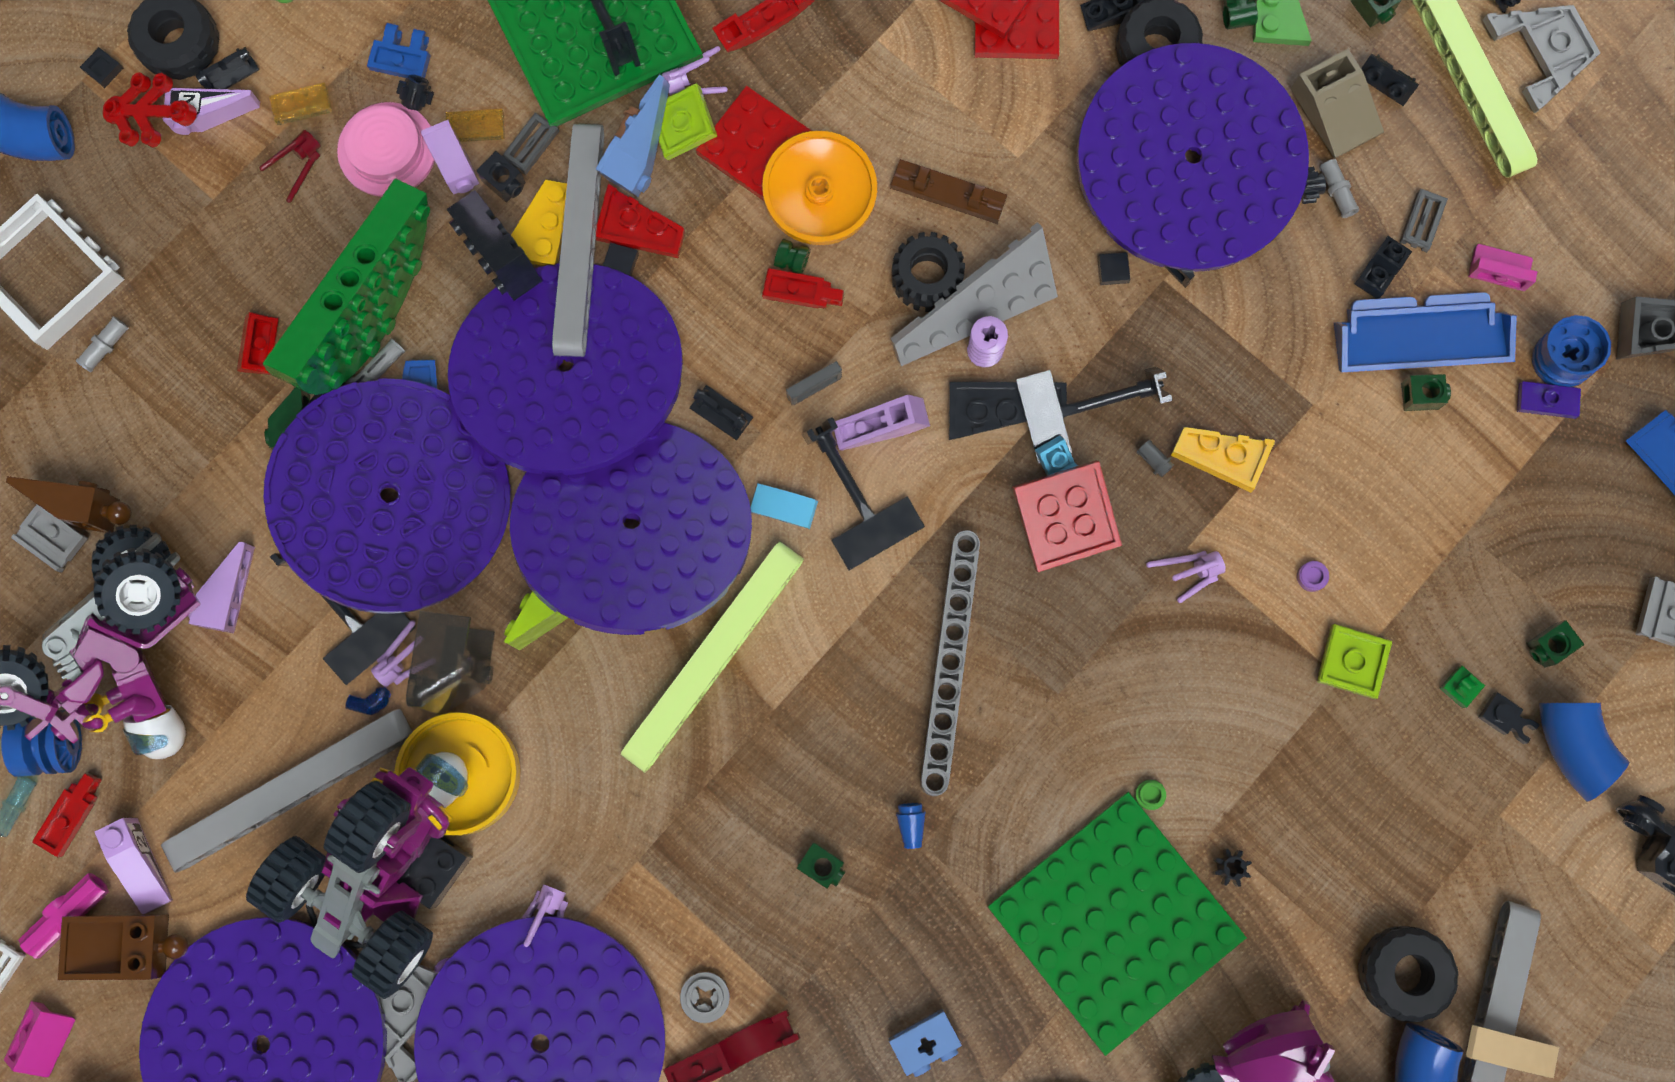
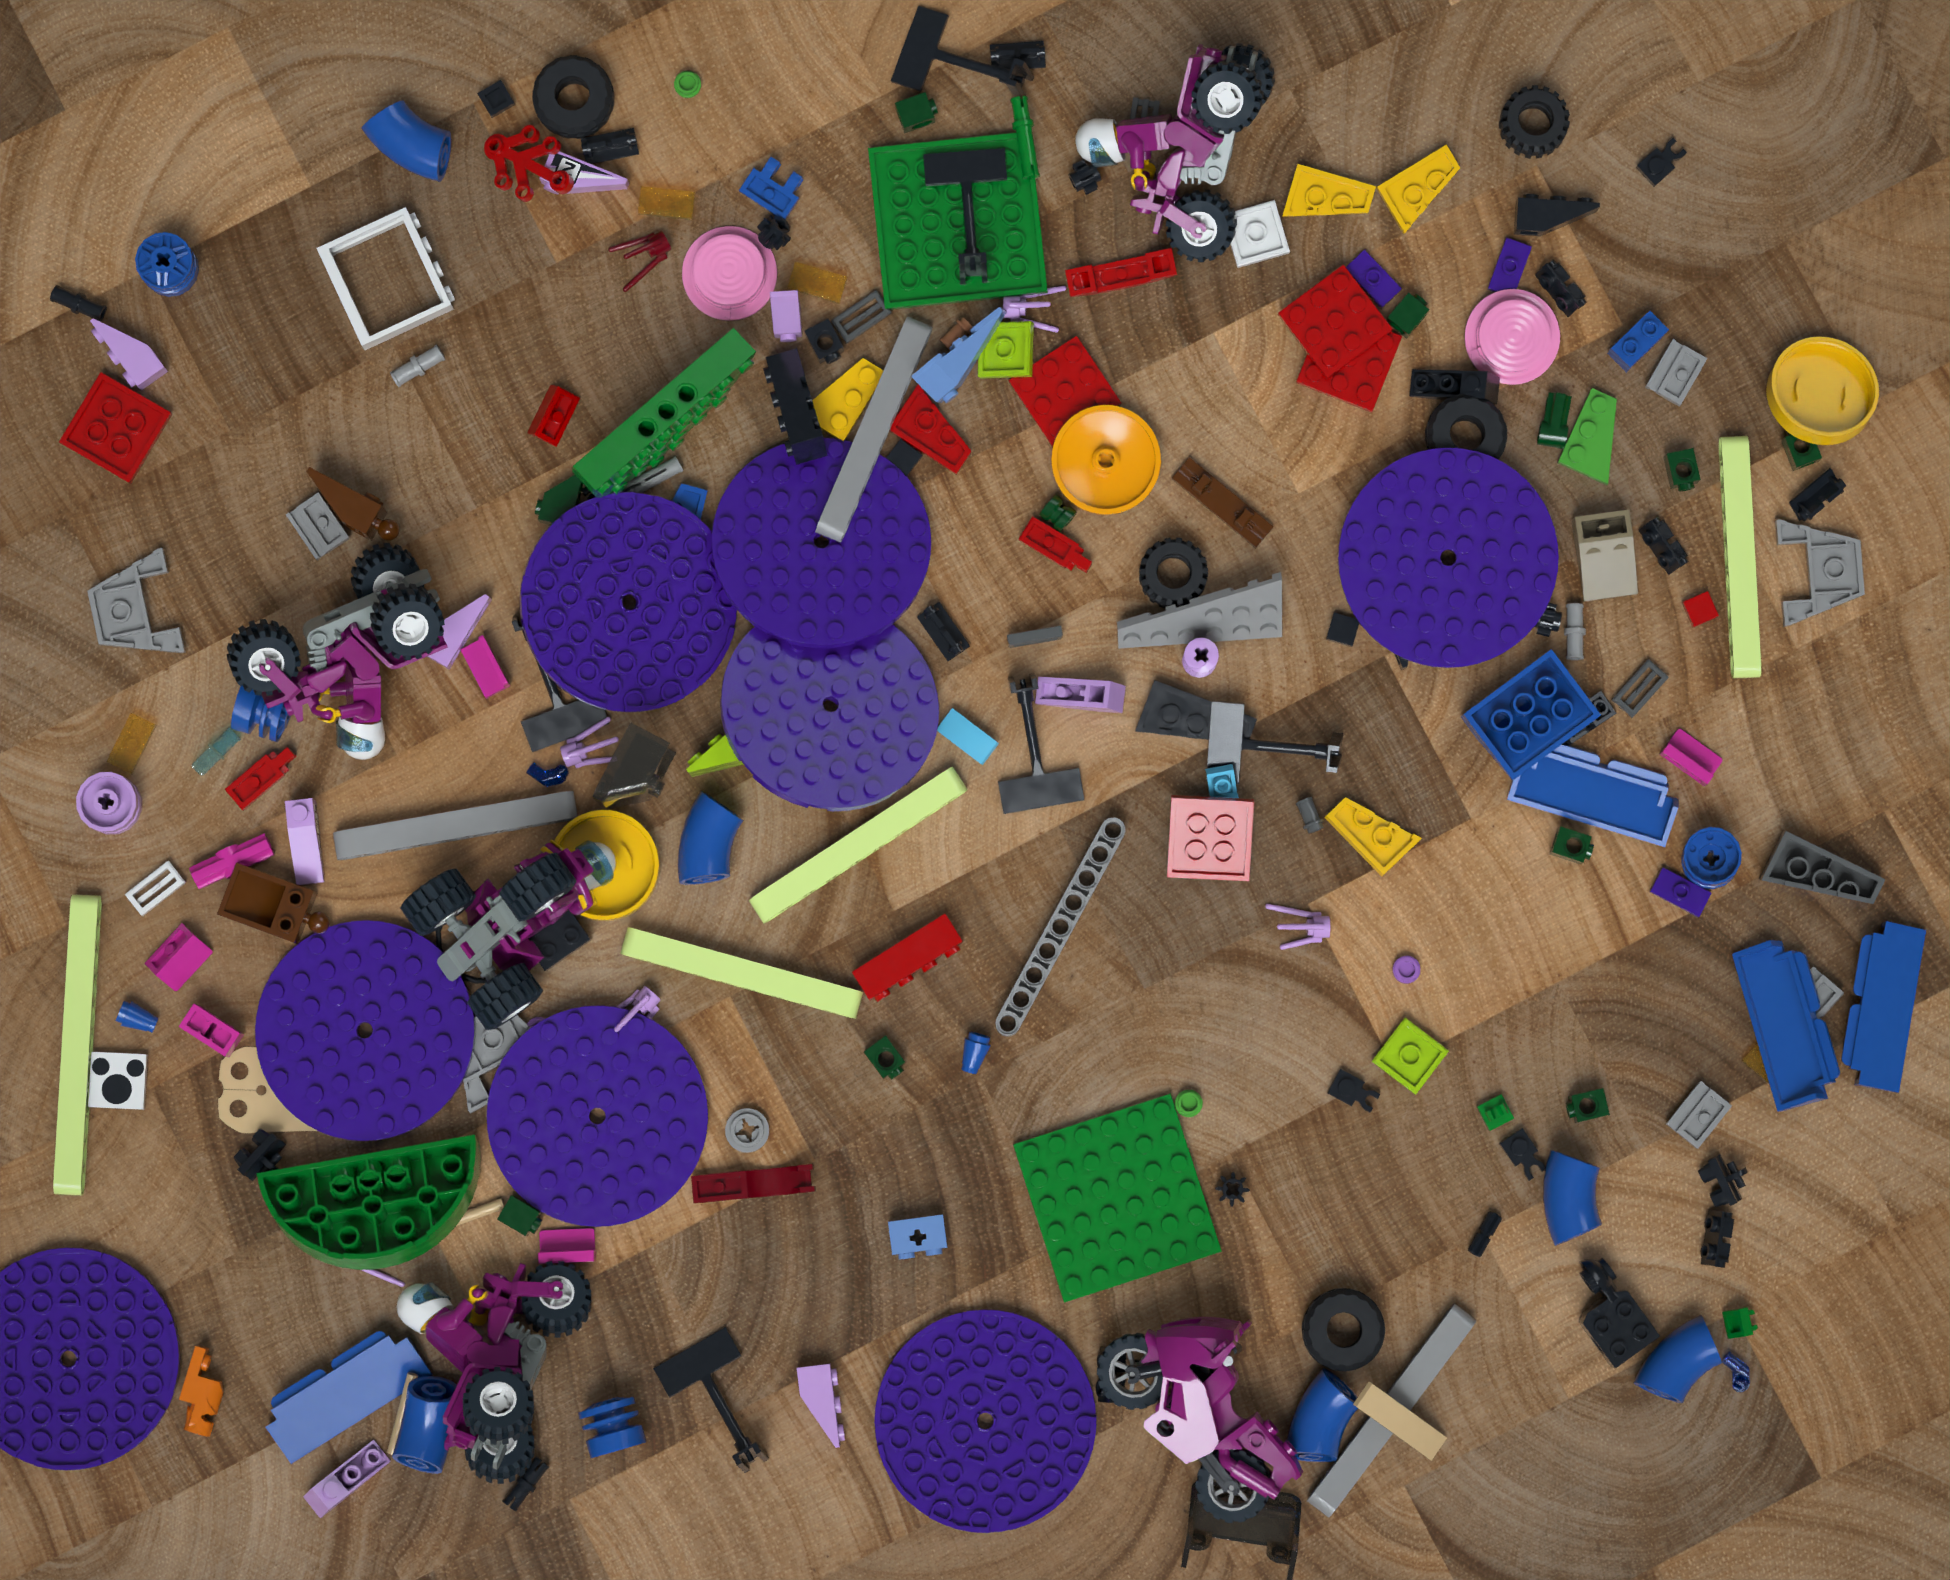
camera: 20 degrees right, 5 degrees up
none -> dark pink panel [460,635,510,699]
none -> yellowish green beam [620,927,863,1019]
none -> blue brick [678,791,744,885]
none -> red brick [852,914,963,1002]
none -> black plate [1327,1069,1380,1113]
none -> blue slope [1461,649,1601,781]
none -> black piece [1468,1211,1502,1257]
none -> red tile [1682,591,1719,628]

